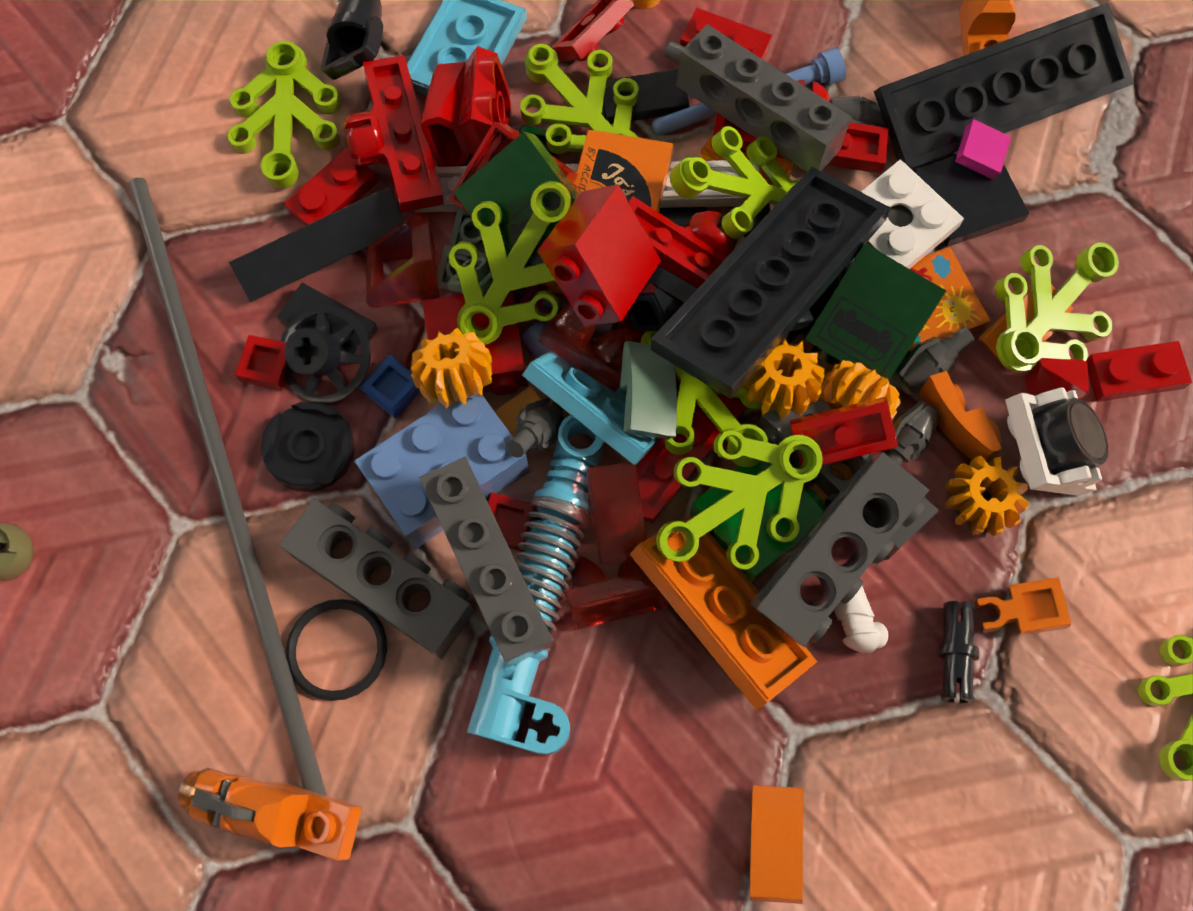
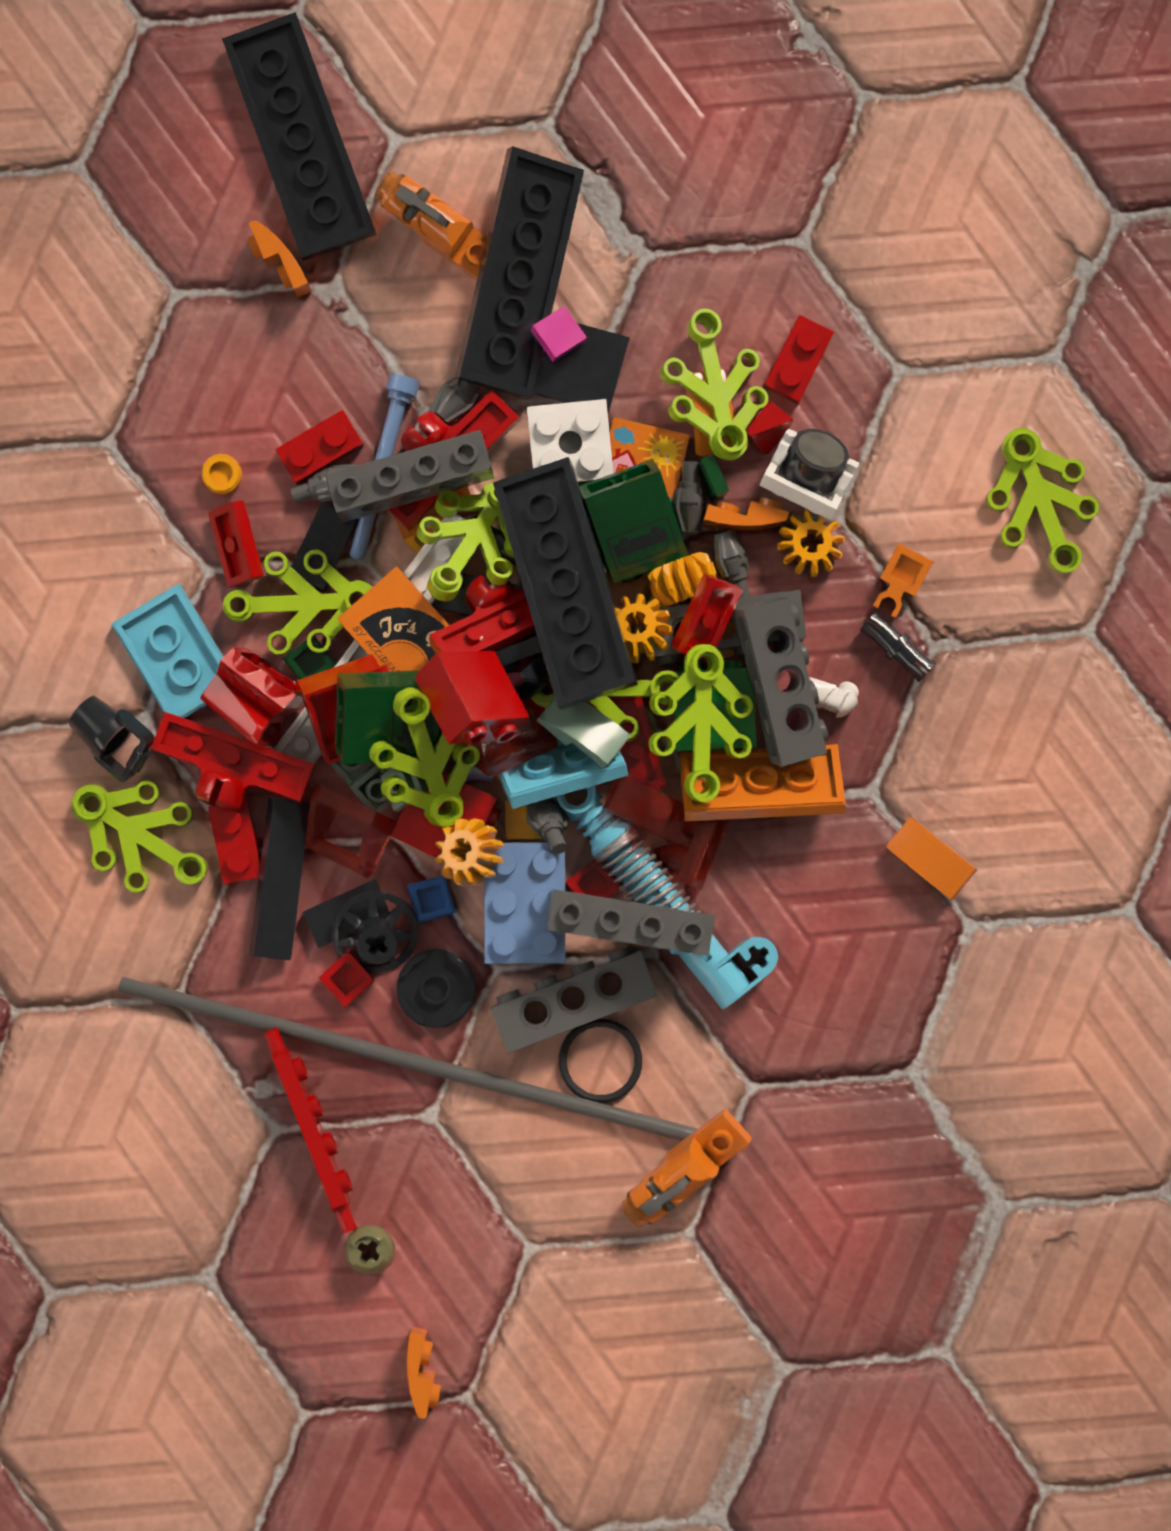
camera: 55 degrees left, 15 degrees up
none -> red plate [262,1027,358,1234]
none -> dark green tile [698,454,729,502]

